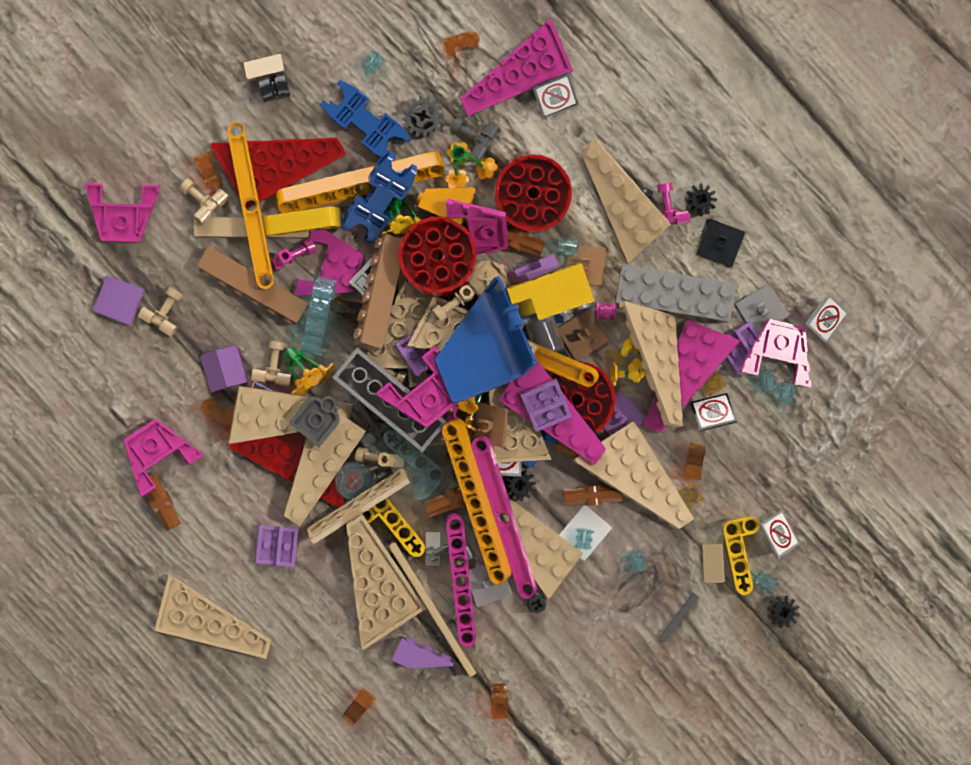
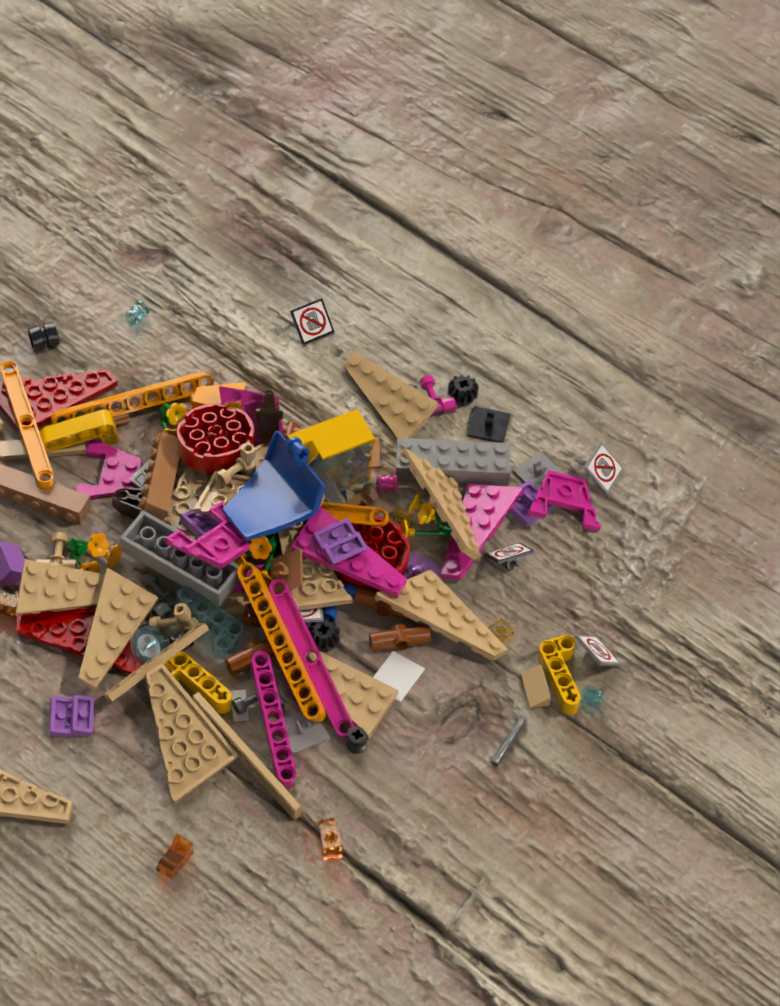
camera: 10 degrees left, 35 degrees down
tan slope [244,54,285,82] -> none
dark pink bar [271,239,316,272] -> none
dark grey plate [289,396,340,448] -> none
clear light blue beam [301,276,337,356] -> none
blue piece [320,80,412,161] -> none
blue piece [341,151,417,244] -> none
medium lavender slope [392,637,454,668] -> none
dark grey gear [402,96,444,138] -> none
clear orange leg [443,31,480,60] -> none
light orange plant [445,142,498,188] -> none
dark grey bar [449,118,499,162] -> none
dark pink wing [460,18,573,117] -> none
red brick [495,154,572,233] -> none
clear light blue bush [574,528,595,549] -> none
clear light blue bush [626,550,648,573] -> none
leg [682,442,706,481] -> none
clear yellow tile [703,370,726,396] -> none
clear light blue bush [755,368,779,393] -> none
black gear [767,595,800,628] -> none
clear light blue bush [775,382,797,404] -> none
none -> dark brown hinge [256,390,283,444]

